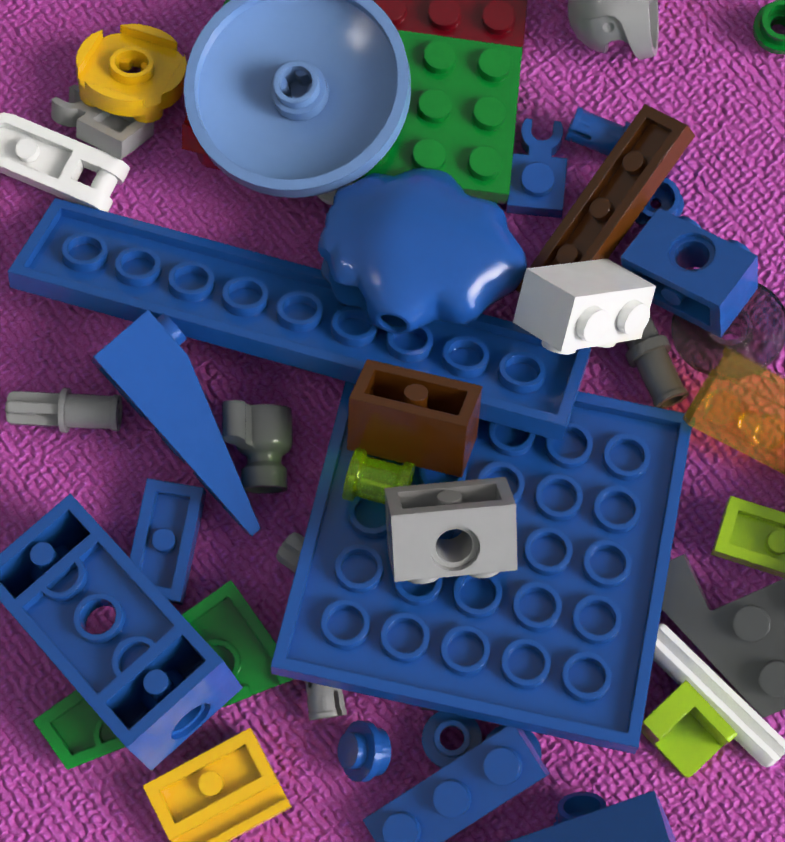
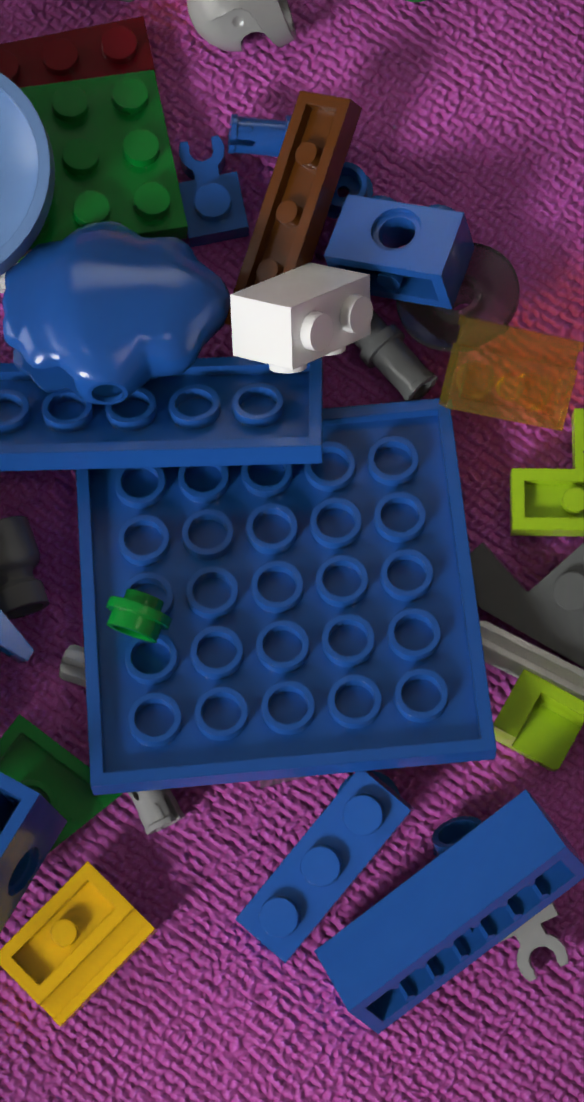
camera: 20 degrees left, 0 degrees up
blue plate [337,720,391,782] -> none
clear neon green bush [342,447,415,505] -> none
reddish brown brick [347,359,483,478] -> none
light grey brick [384,477,518,584] -> none
blue plate [422,711,482,768] -> none
none -> green plate [106,589,172,643]

